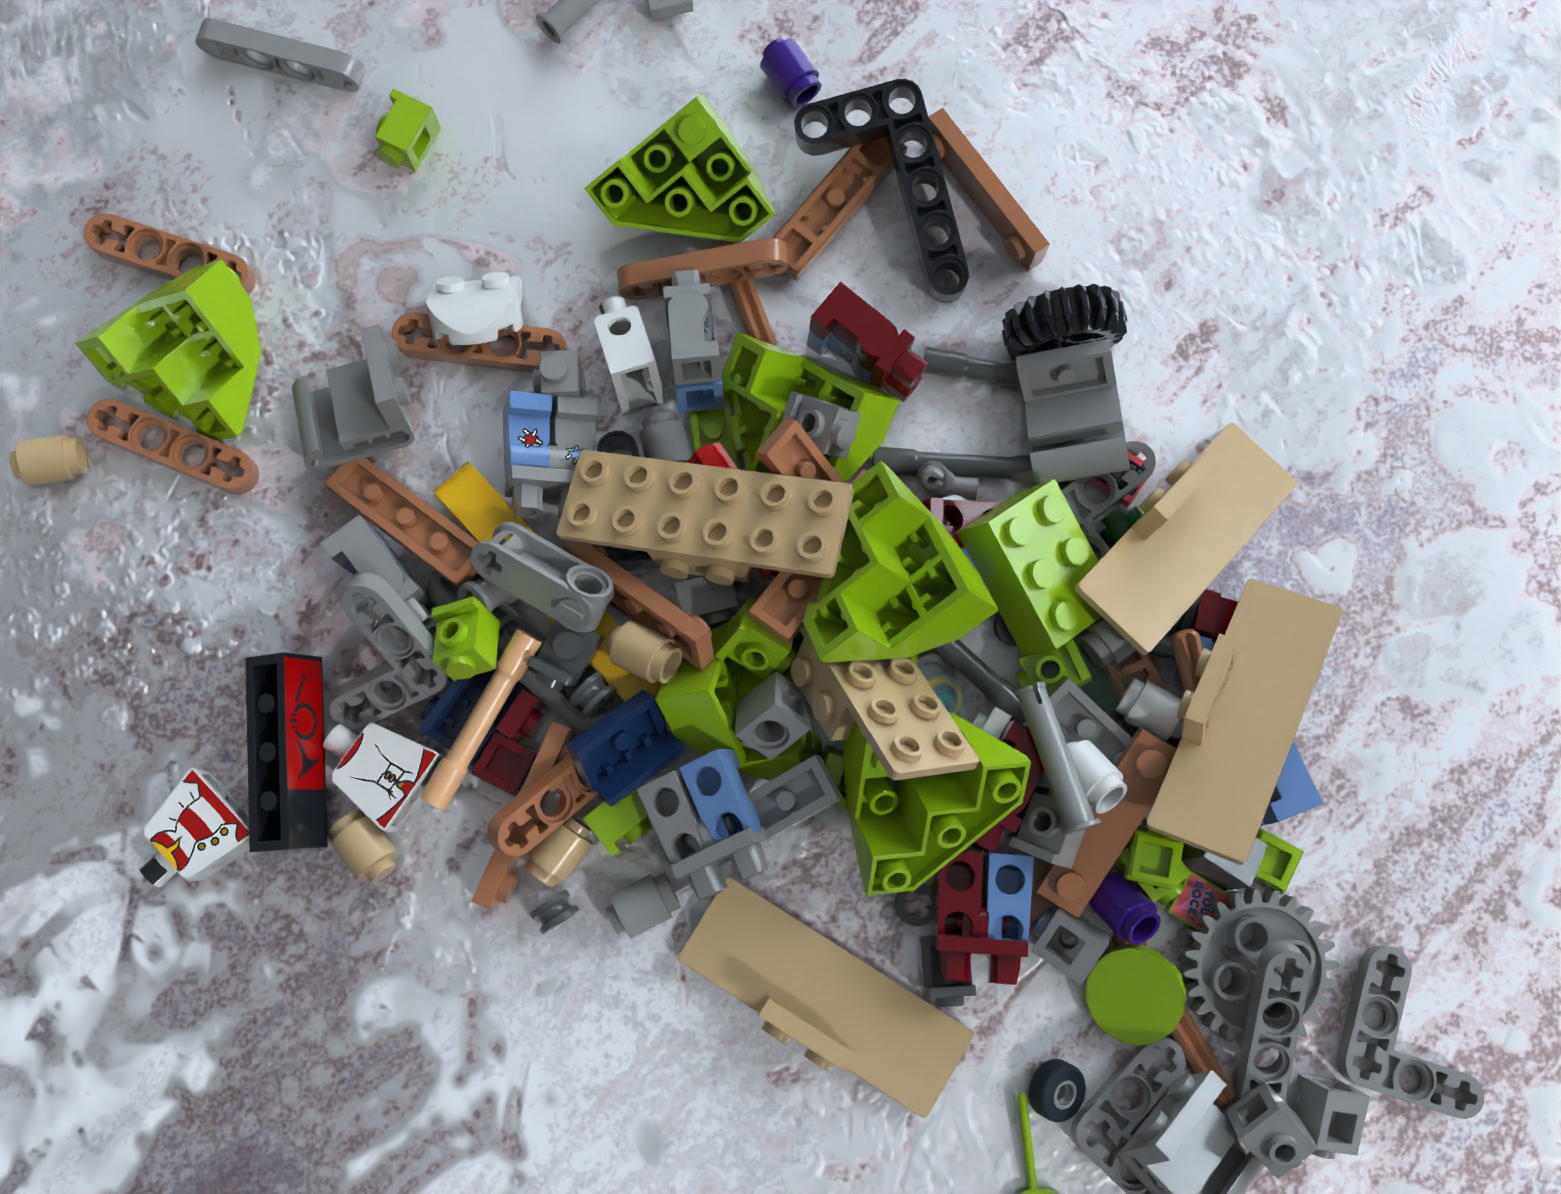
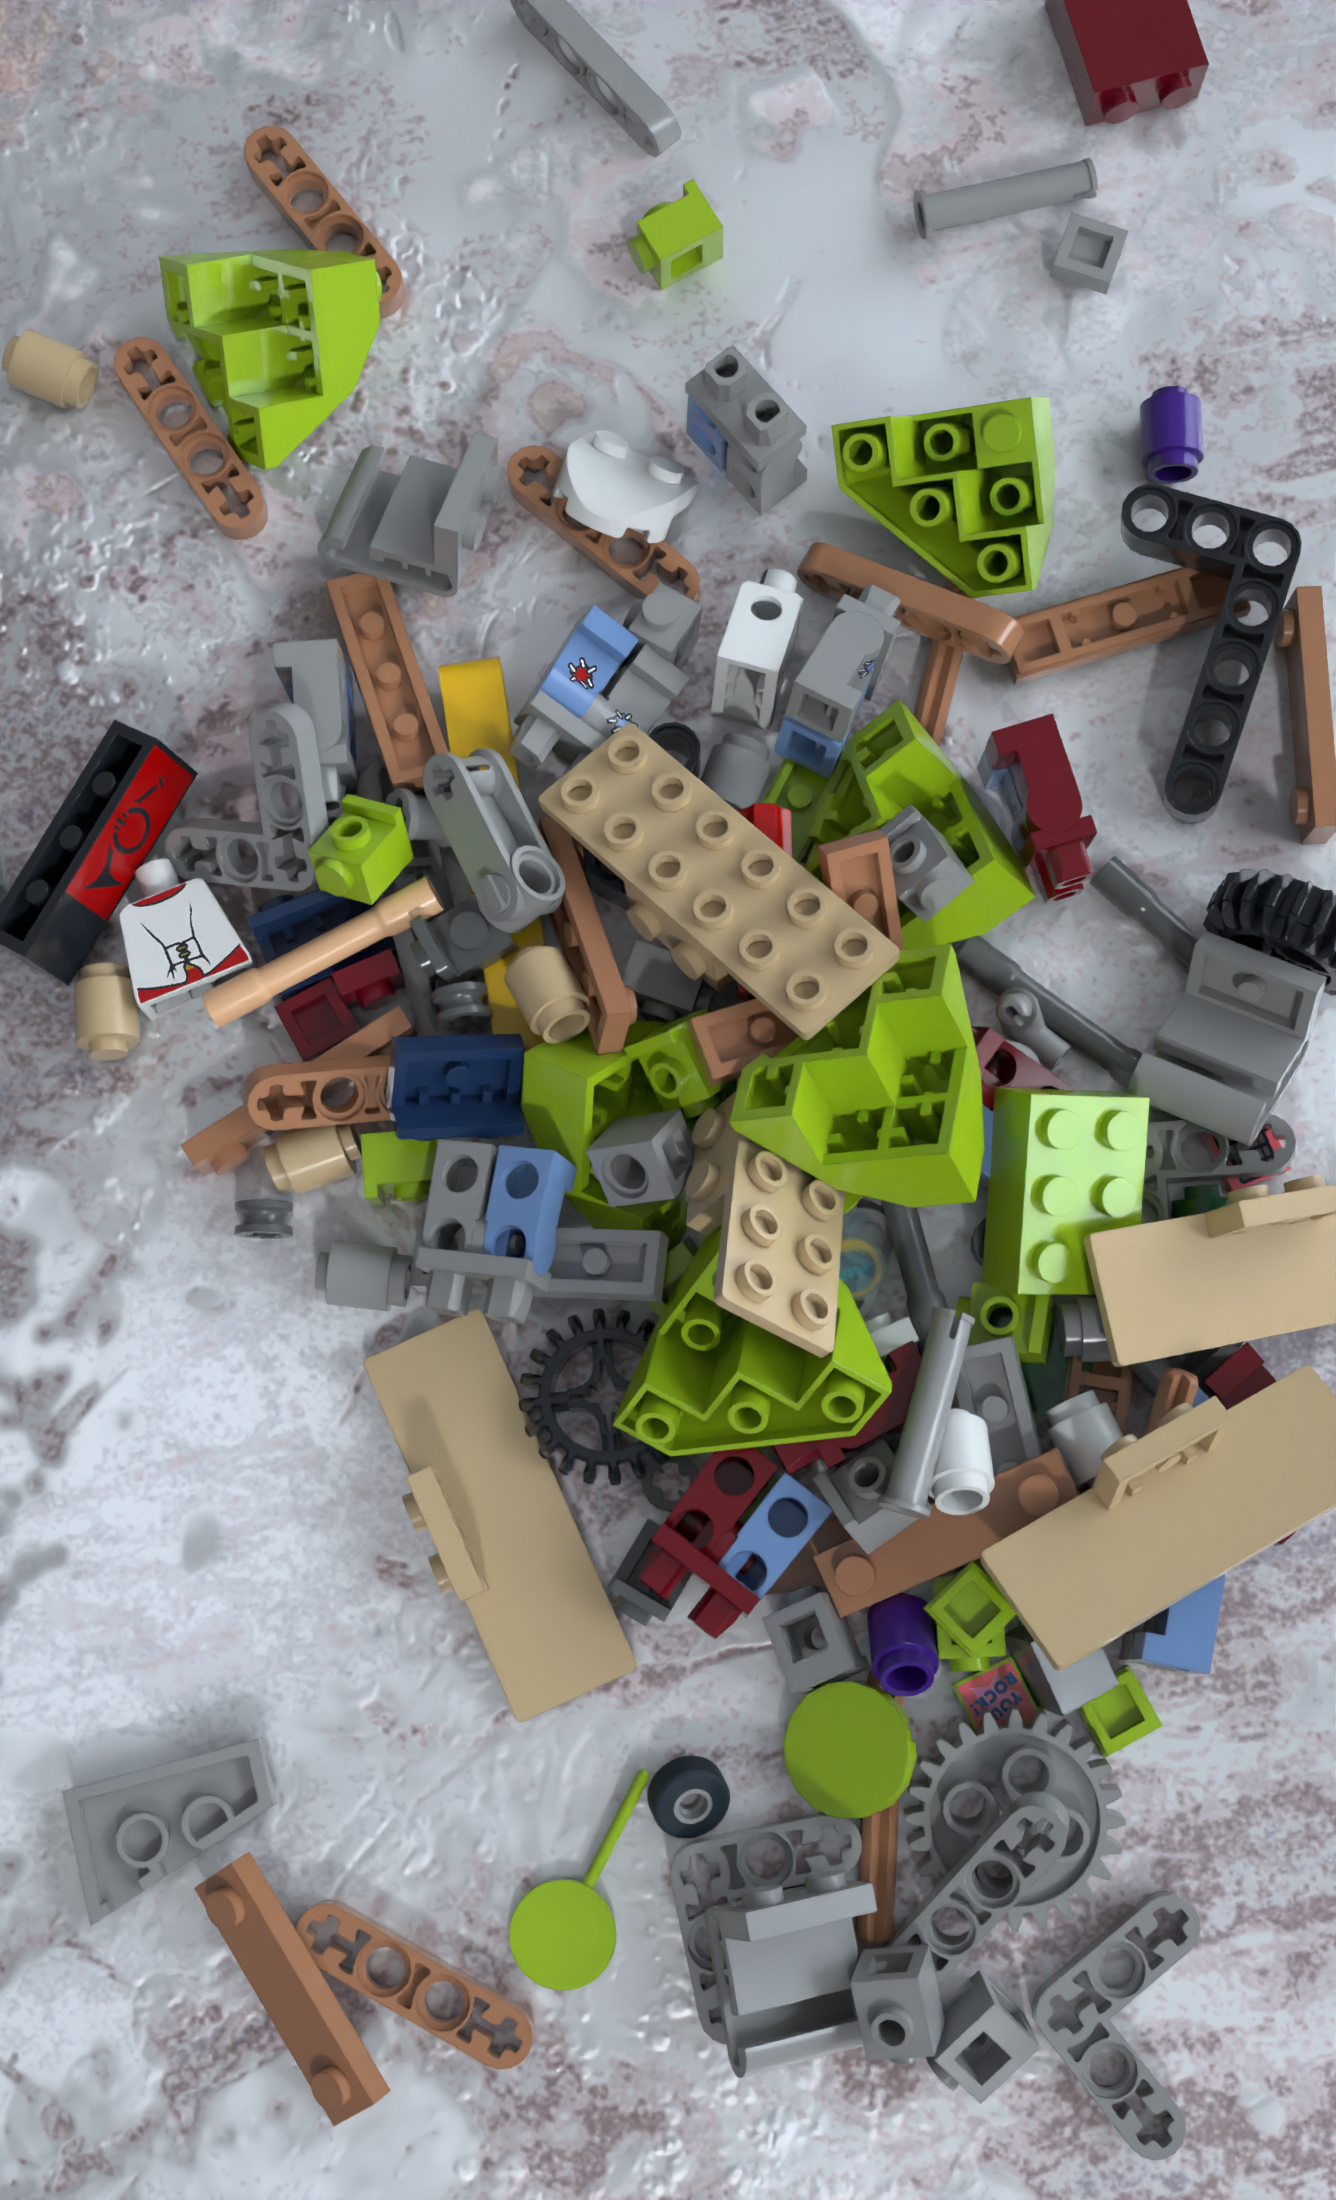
camera: 40 degrees right, 0 degrees up
none -> black gear [519,1308,669,1486]
none -> light grey hips [685,346,807,516]

